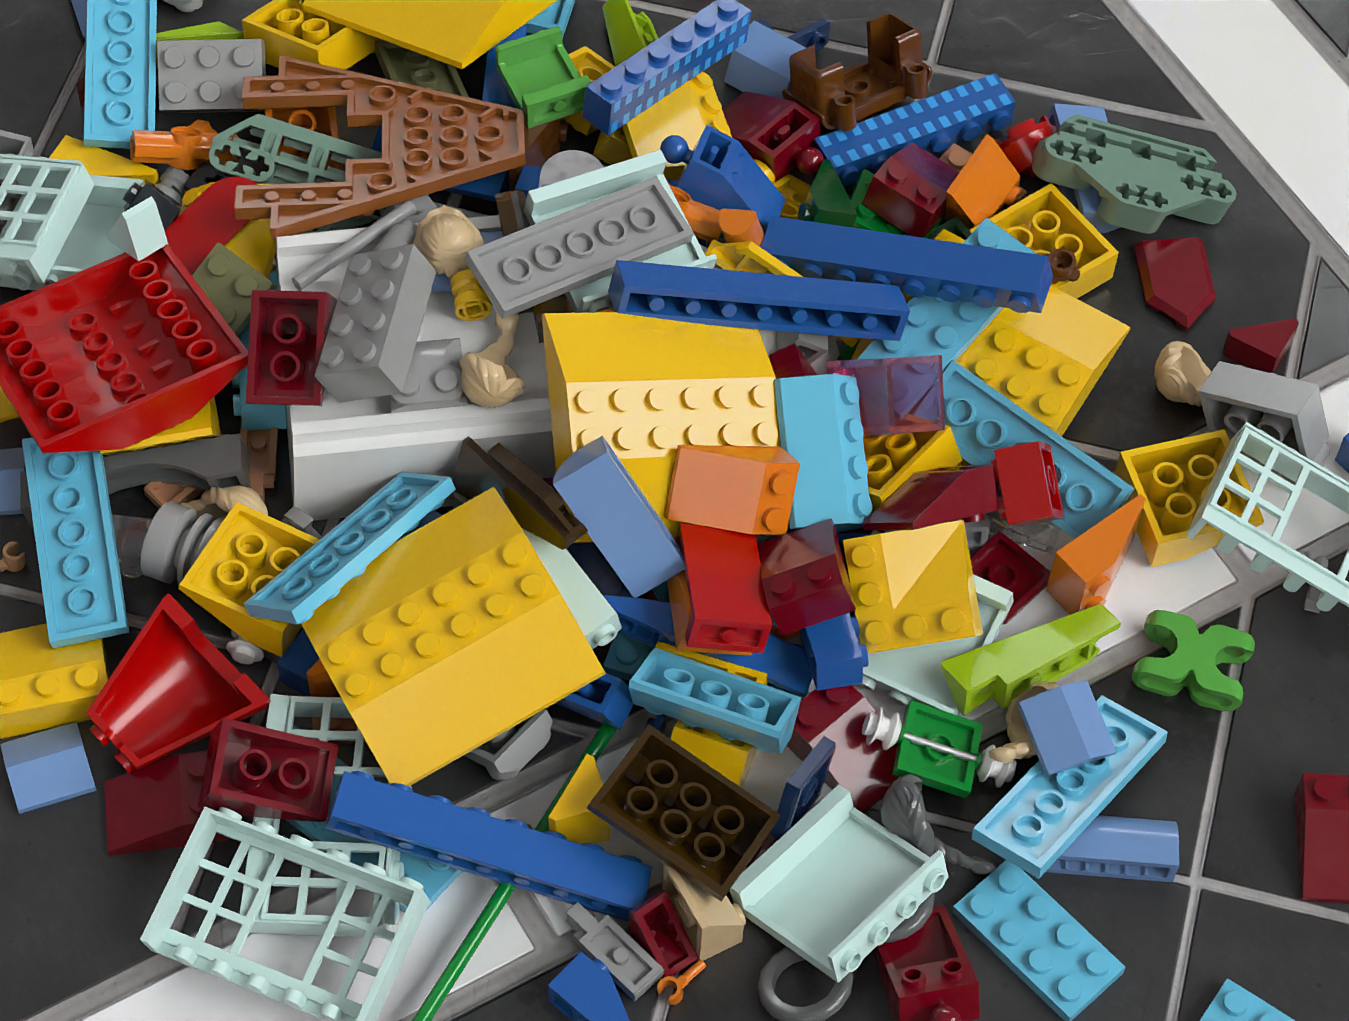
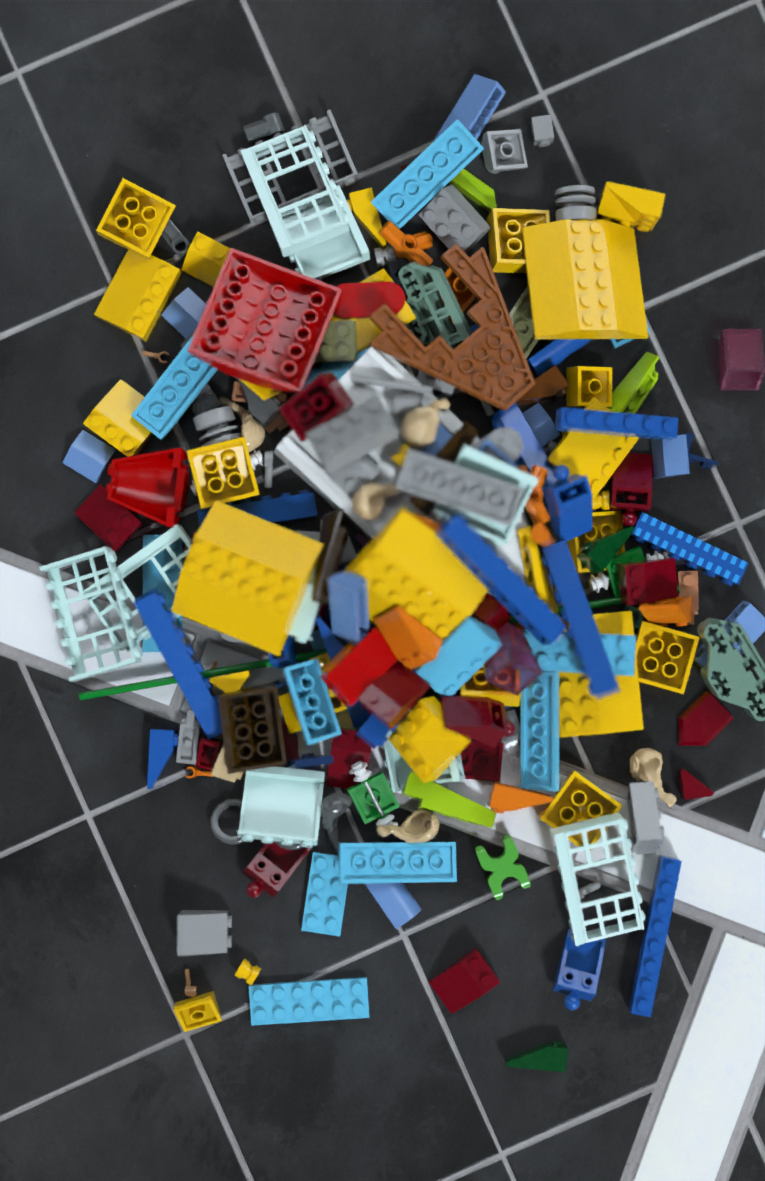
camera: 50 degrees right, 30 degrees up
light aqua slope [107,196,168,261] -> none
black brick [123,179,181,230] -> none
dark red slope [197,718,339,822] -> none
medium azure plate [244,472,456,624] -> none
bright green panel [495,26,591,129] -> none
reddish brown container [782,13,932,131] -> none
red brick [990,441,1065,527] -> none
red cone [995,115,1057,179] -> none
medium blue slope [1017,680,1117,777] -> none
reddish brown plate [1044,248,1080,284] -> none

